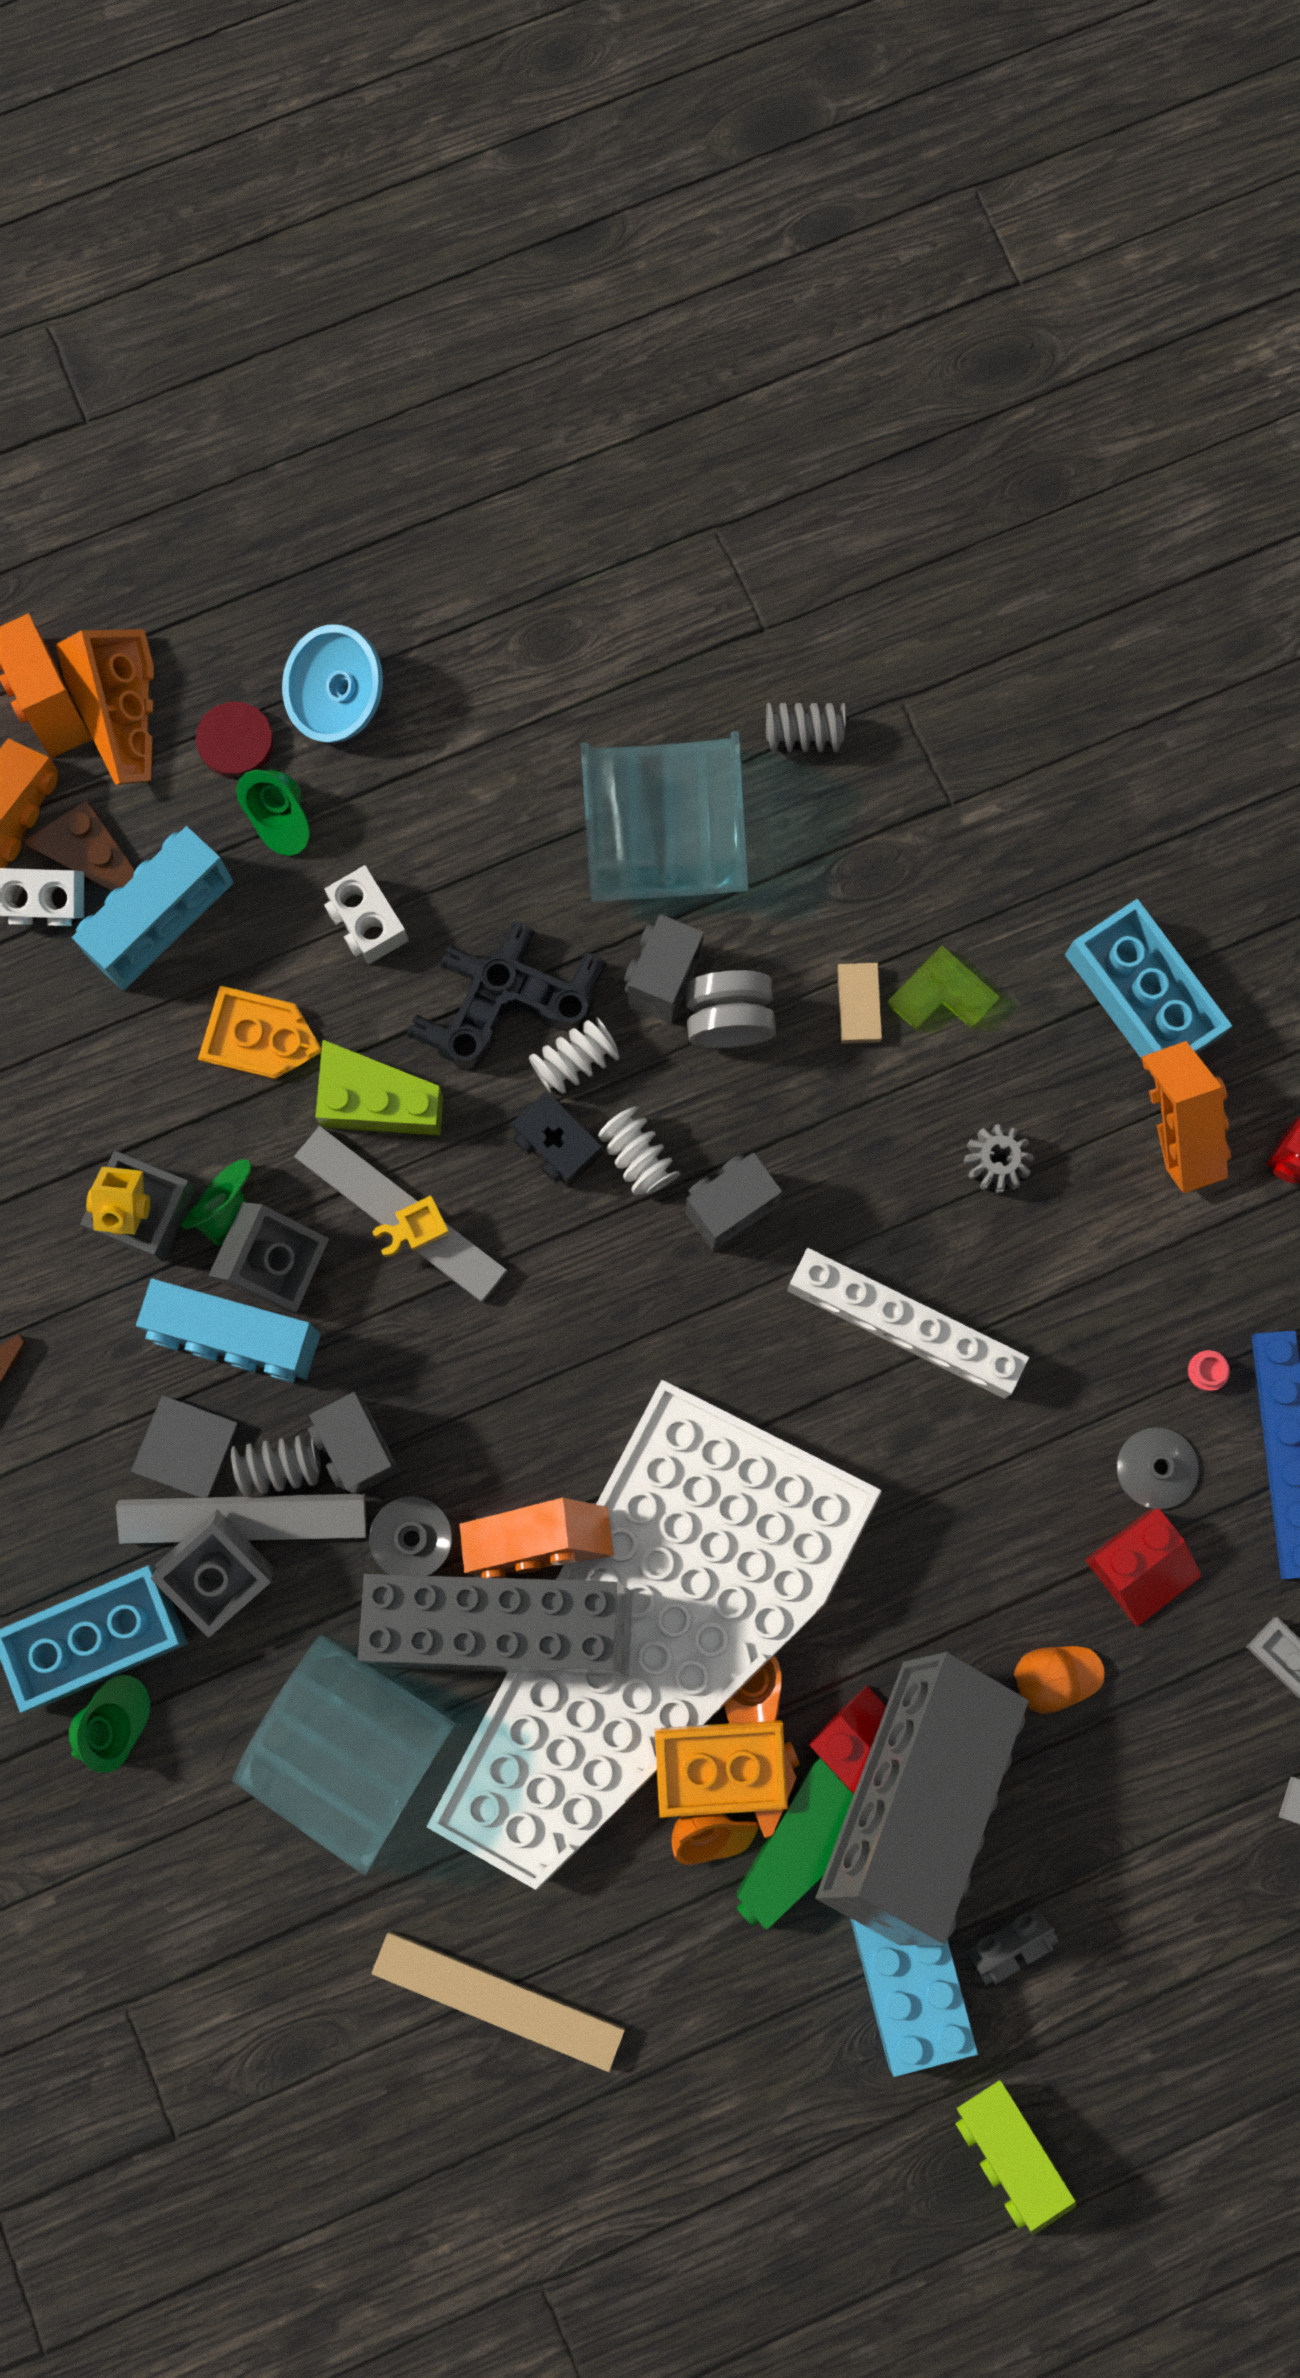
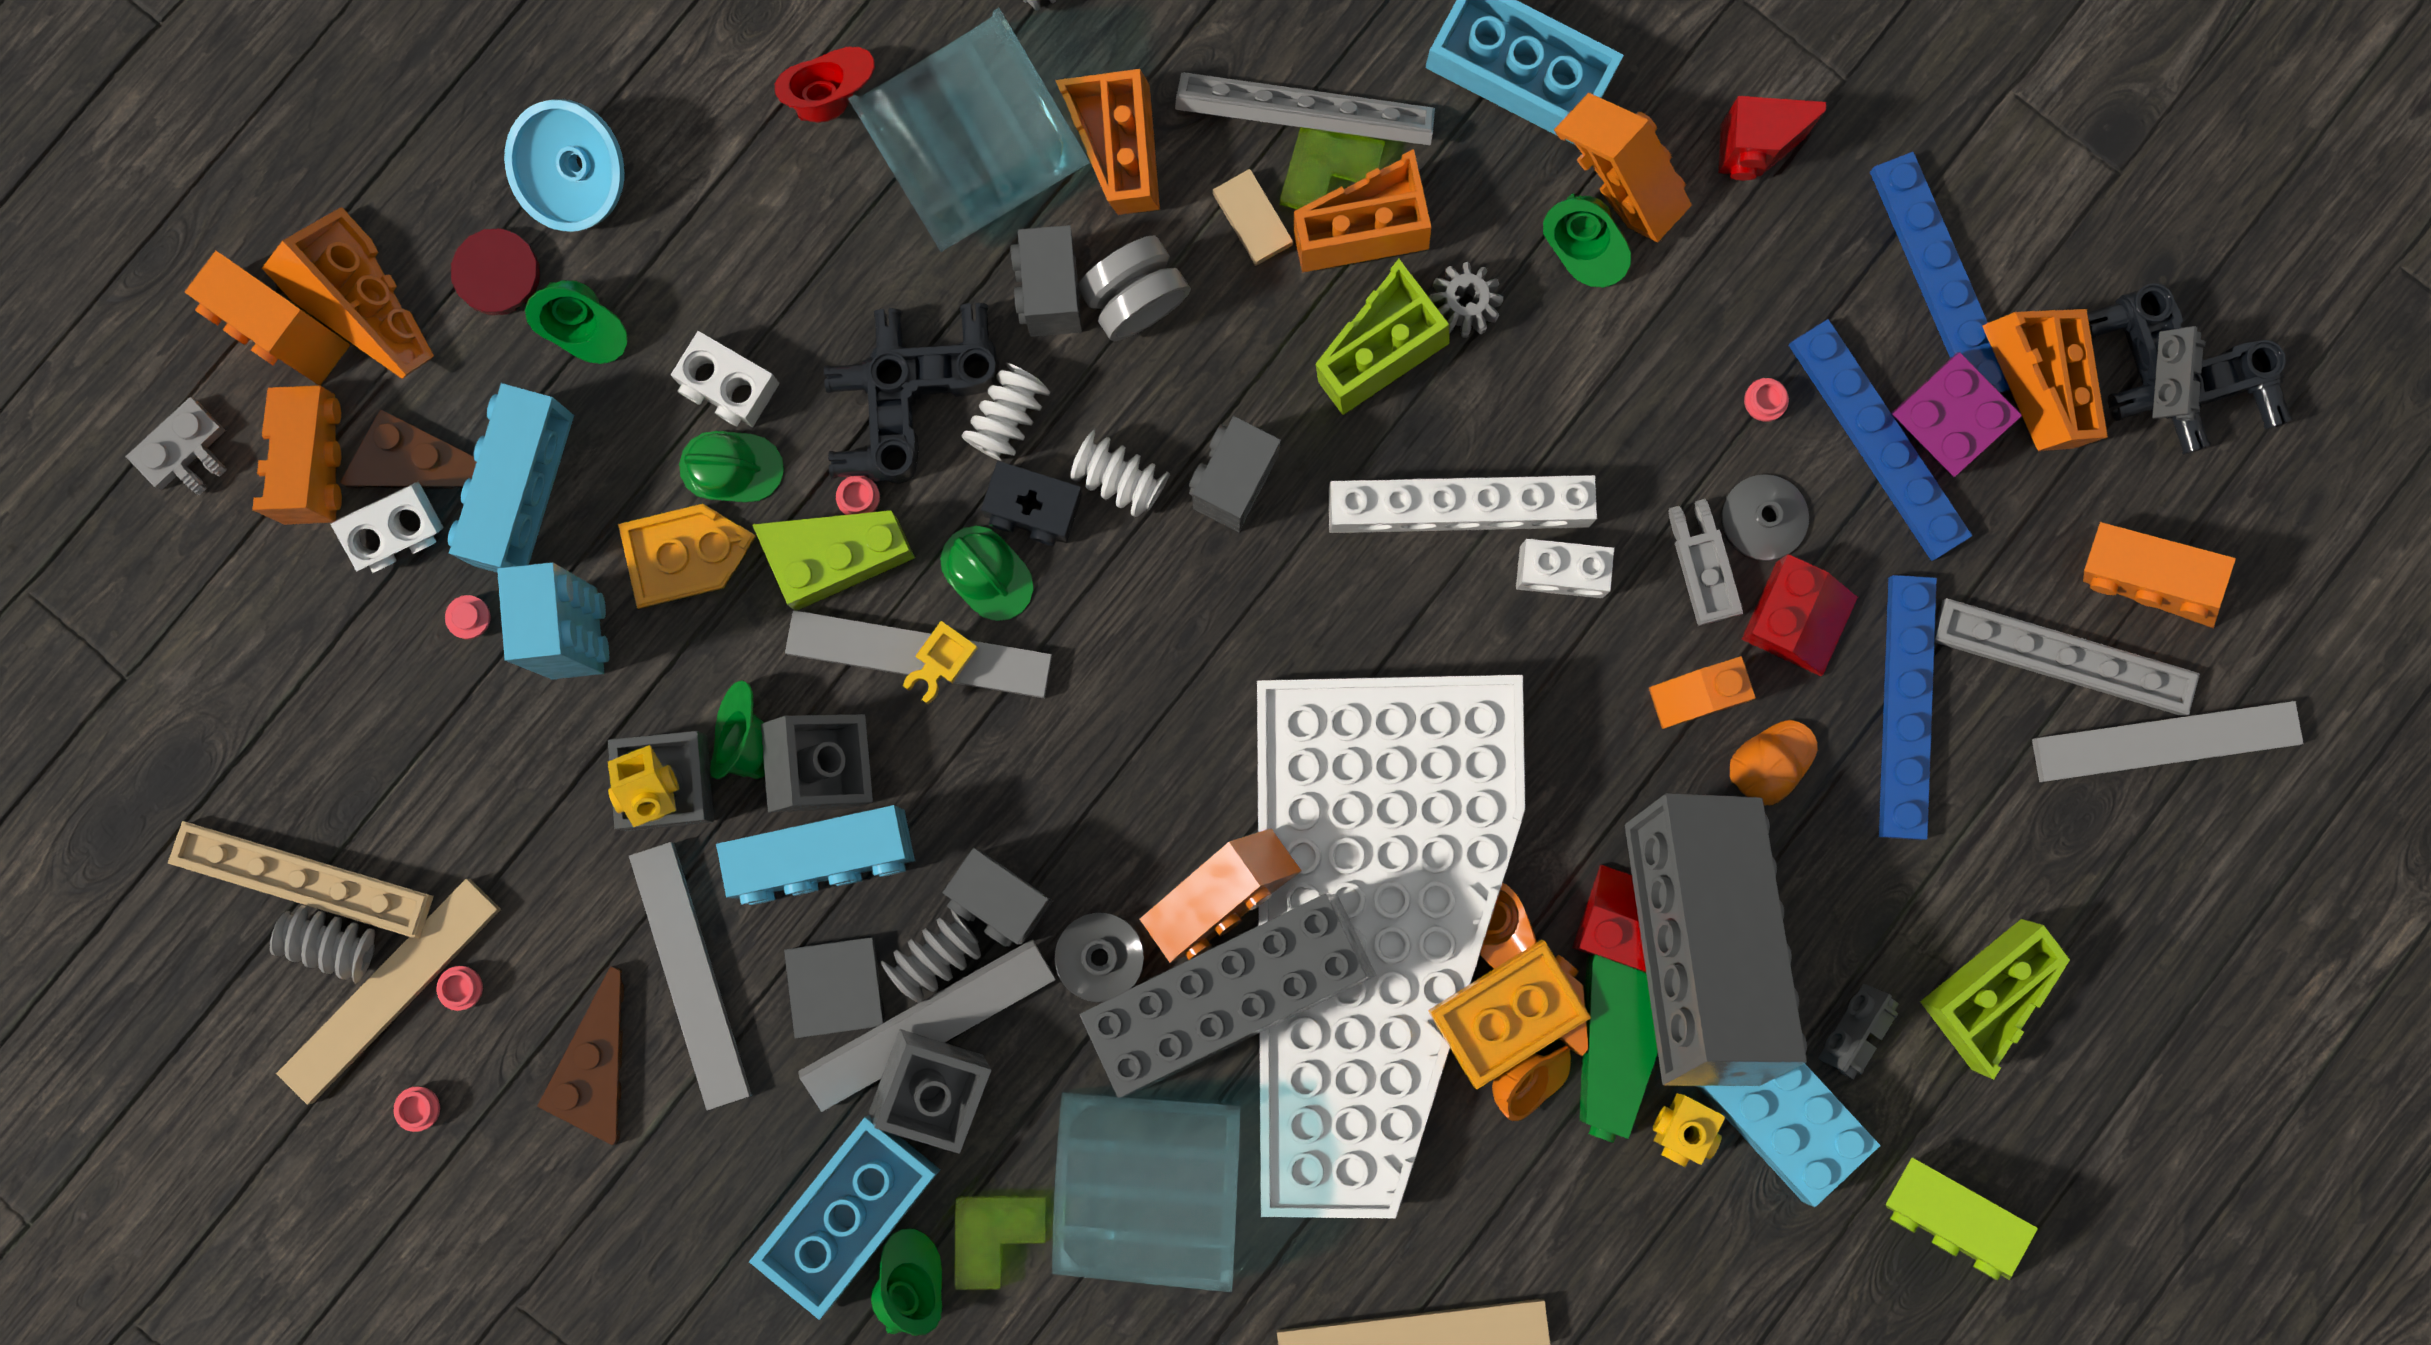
camera: 30 degrees left, 5 degrees up
none -> coral plate [445,595,491,639]
none -> medium azure brick [497,562,609,679]
none -> light grey tile [629,842,752,1110]
none -> green piece [679,431,784,503]
none -> red piece [775,47,875,123]
none -> coral plate [836,476,880,515]
none -> green piece [940,526,1033,621]
none -> clear neon green plate [955,1196,1046,1289]
none -> orange wedge [1055,69,1160,215]
none -> light grey tile [1175,72,1435,145]
none -> orange wedge [1294,149,1431,273]
none -> lime wedge [1316,259,1449,415]
none -> white brick [1516,539,1614,598]
none -> green piece [1543,193,1631,288]
none -> orange slope [1649,656,1756,729]
none -> yellow brick [1653,1093,1726,1167]
none -> light grey hinge [1669,499,1743,626]
none -> blue plate [1879,575,1937,840]
none -> lime wedge [1920,919,2070,1080]

